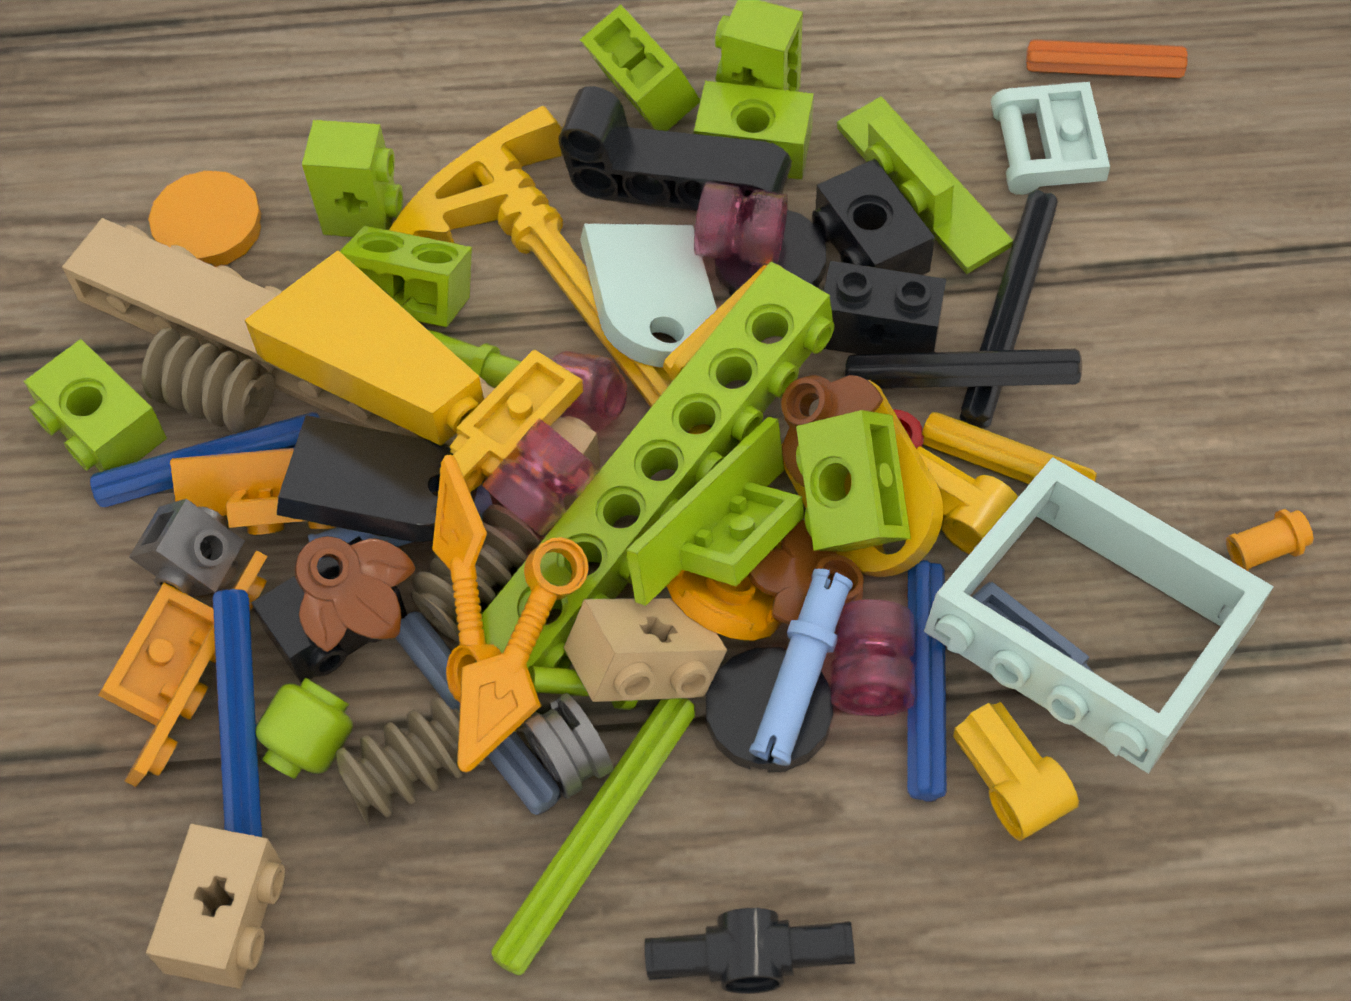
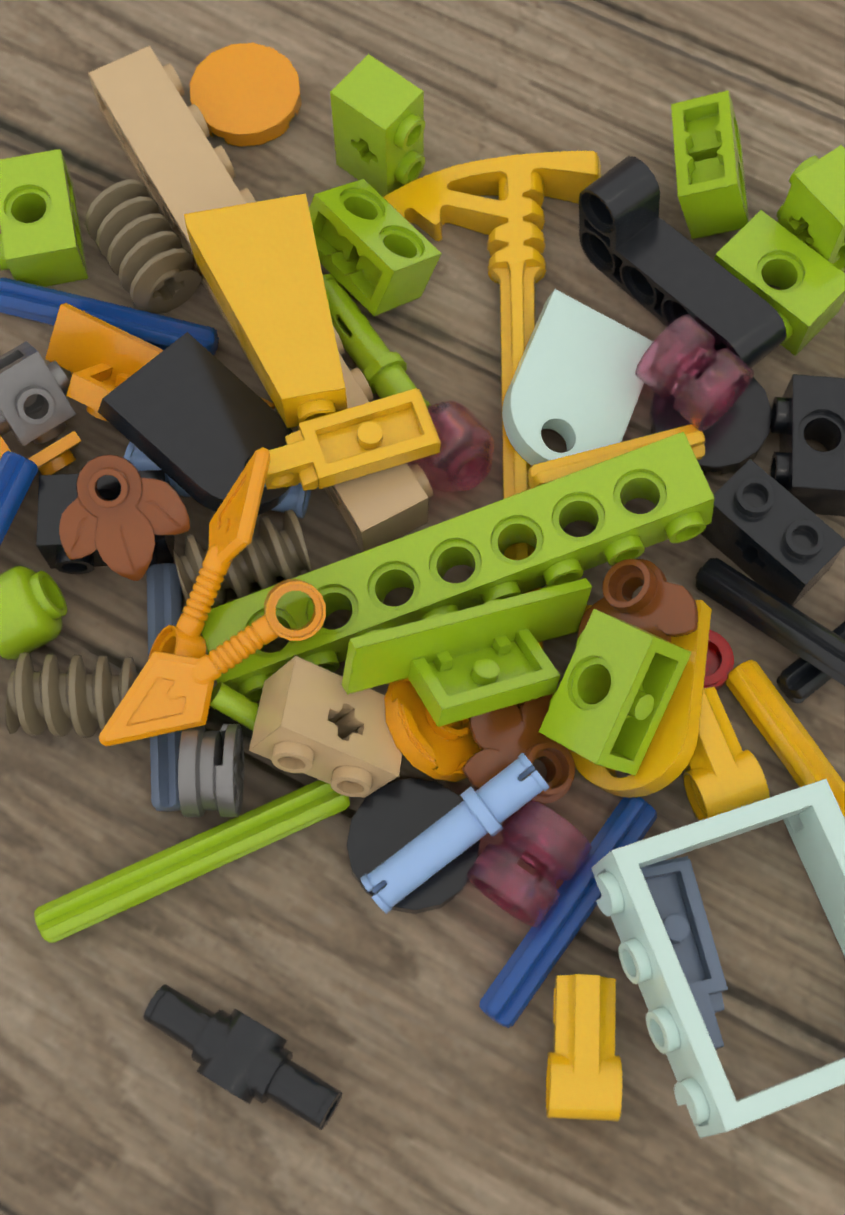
camera: 30 degrees right, 10 degrees up
clear pink wheel [482,418,601,537] -> none

